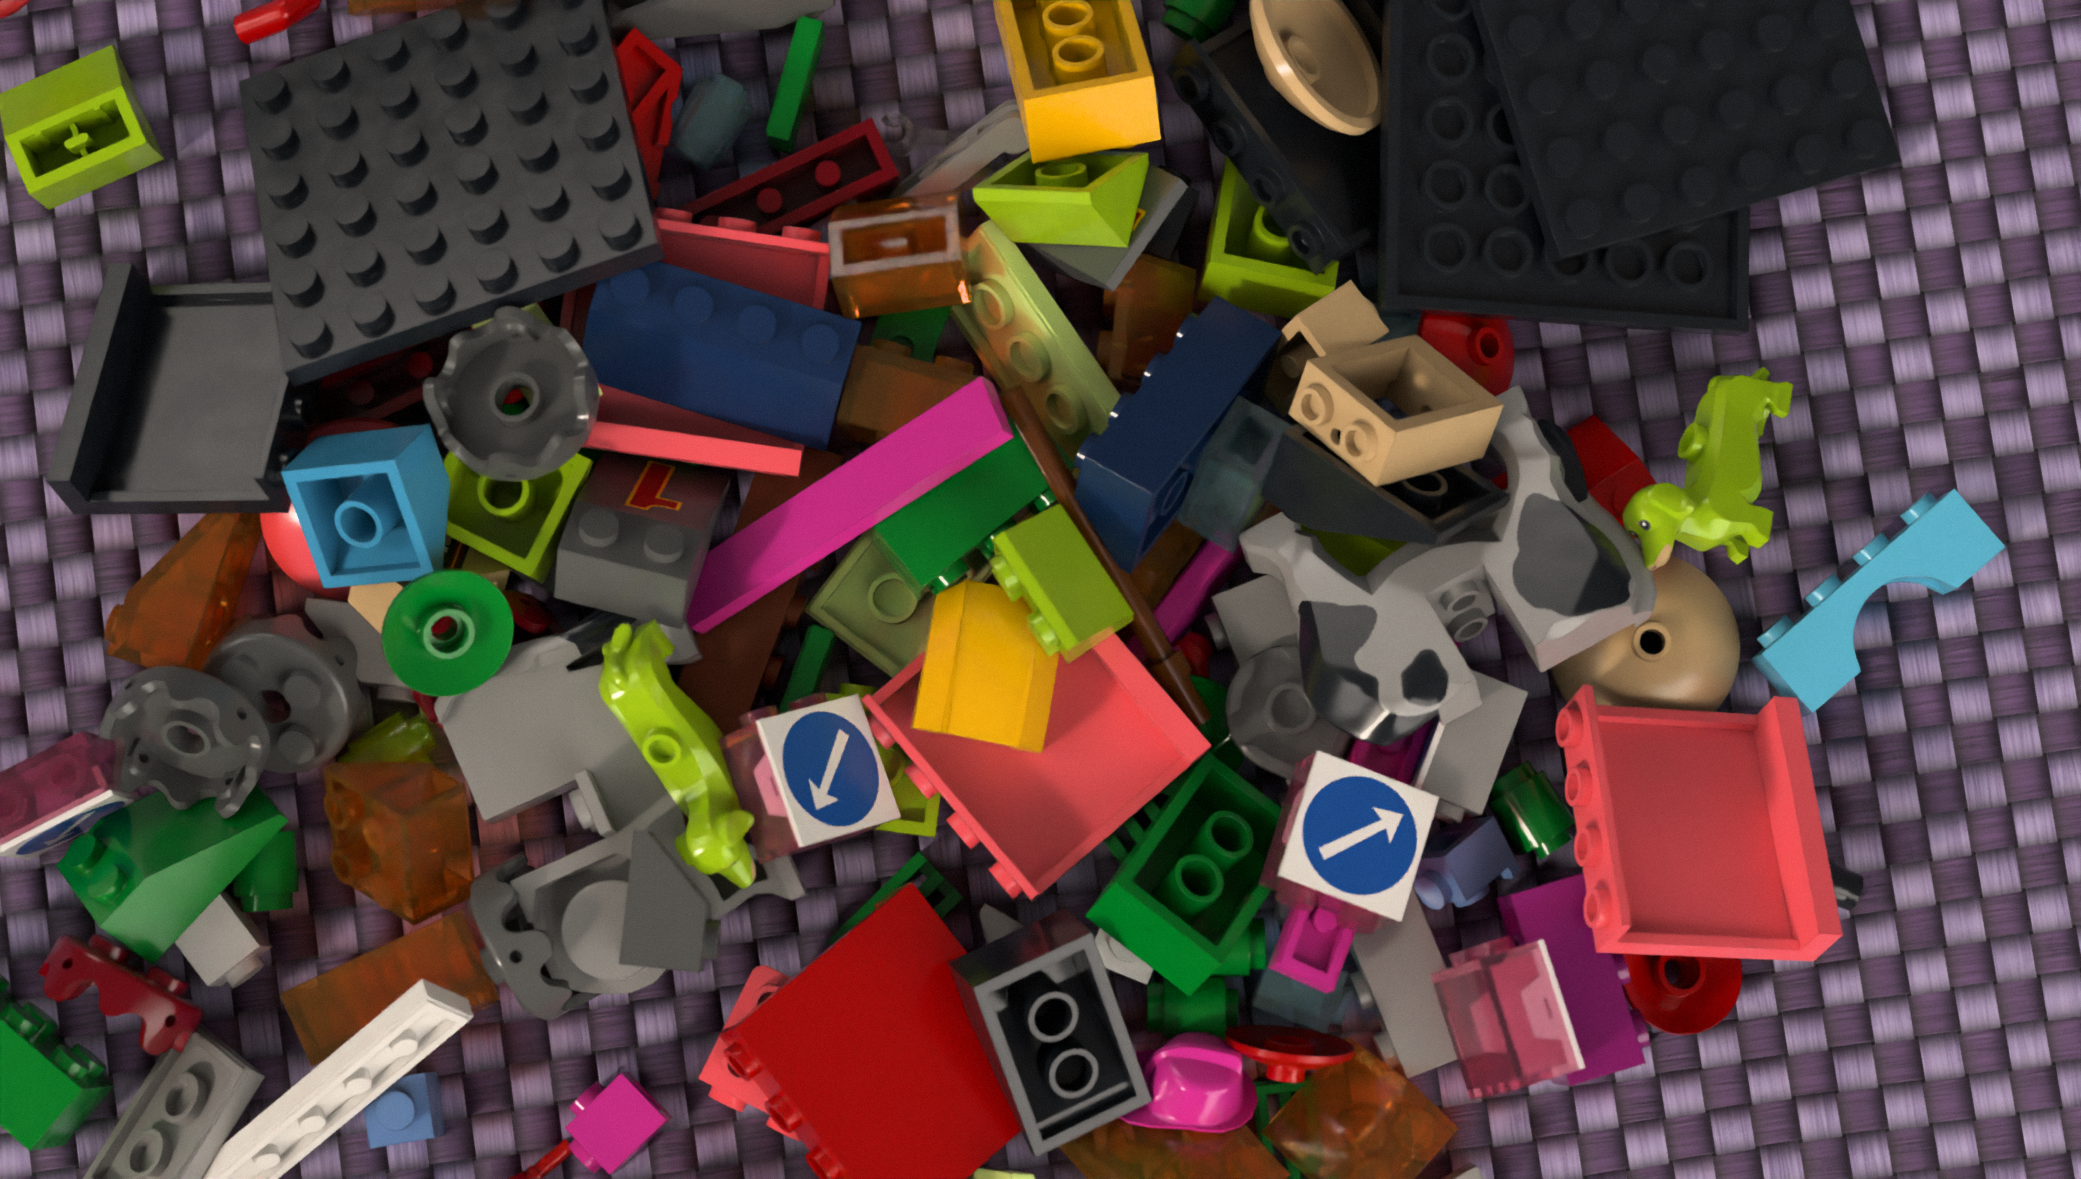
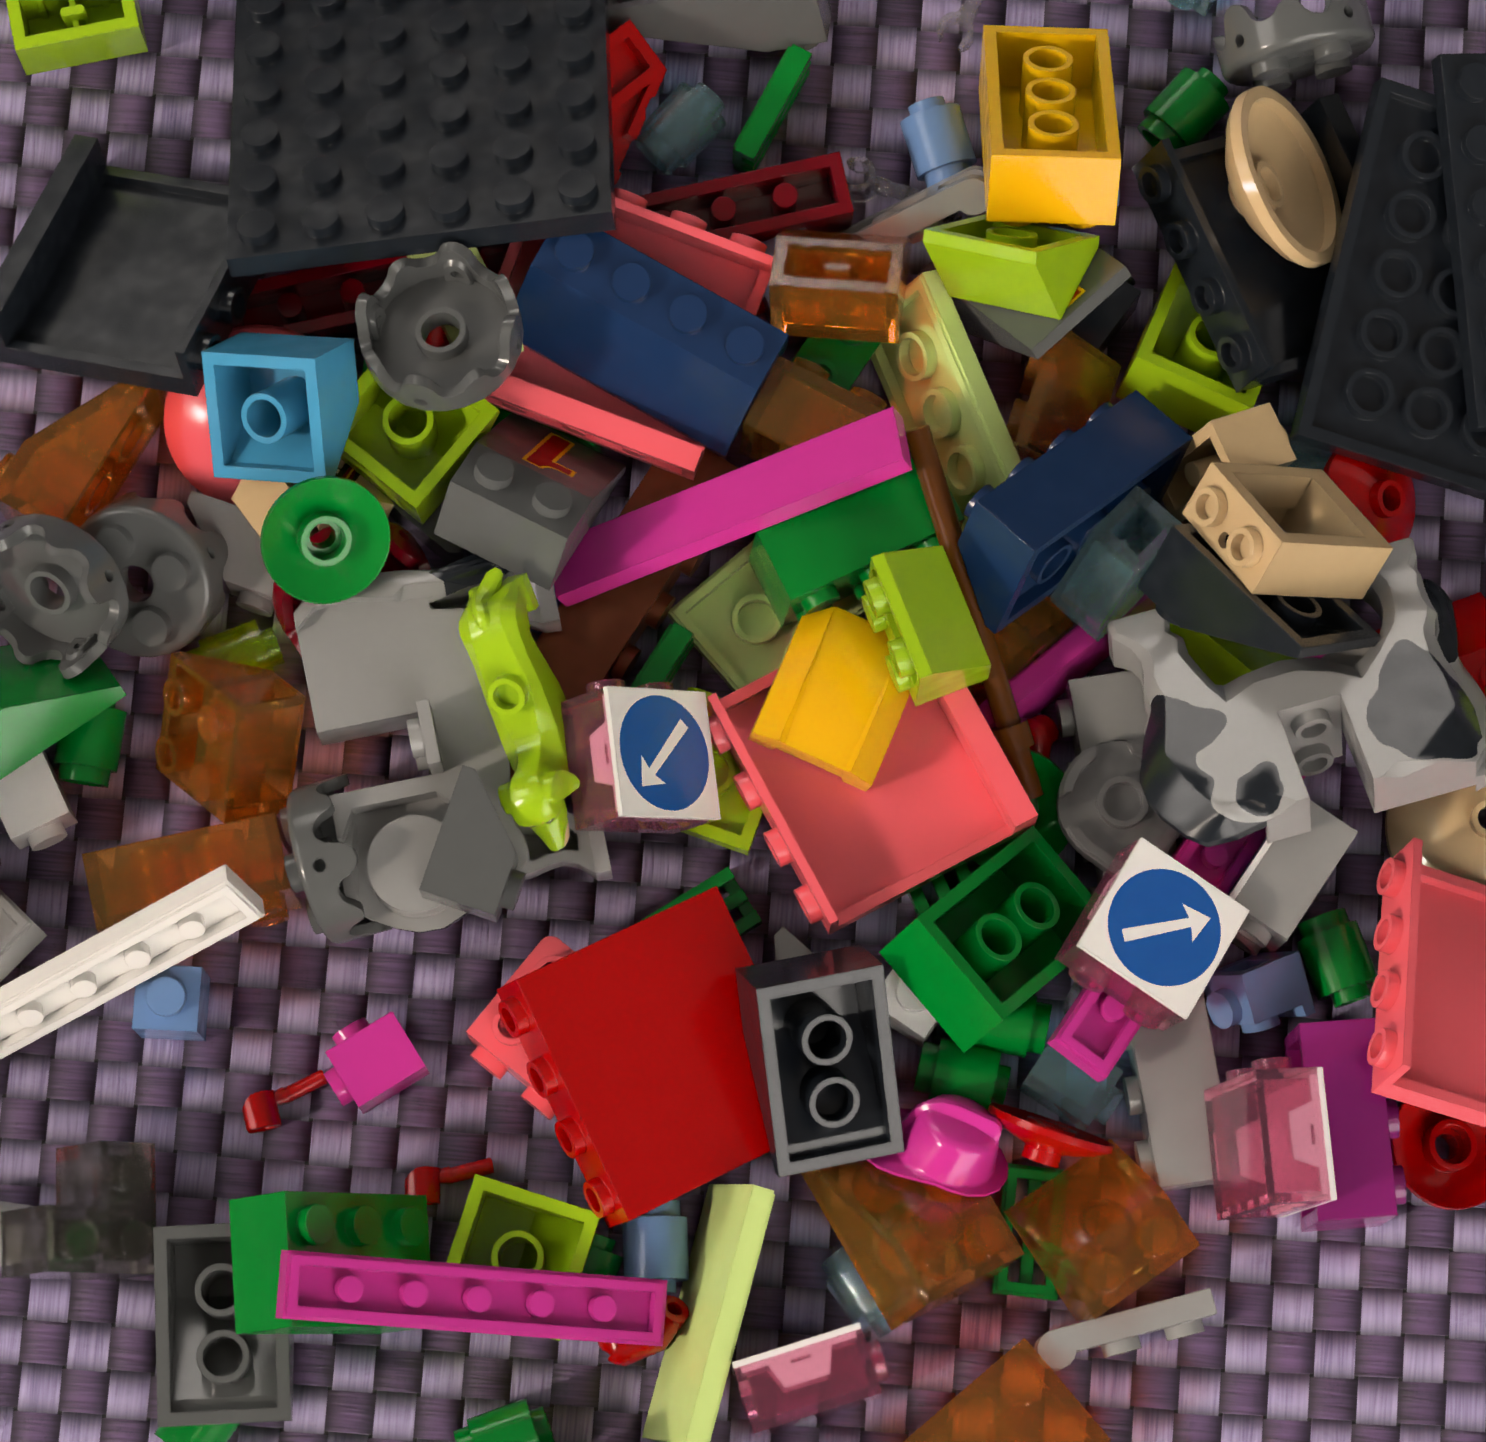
camera: 10 degrees right, 5 degrees down
none -> medium blue brick [900,96,977,188]

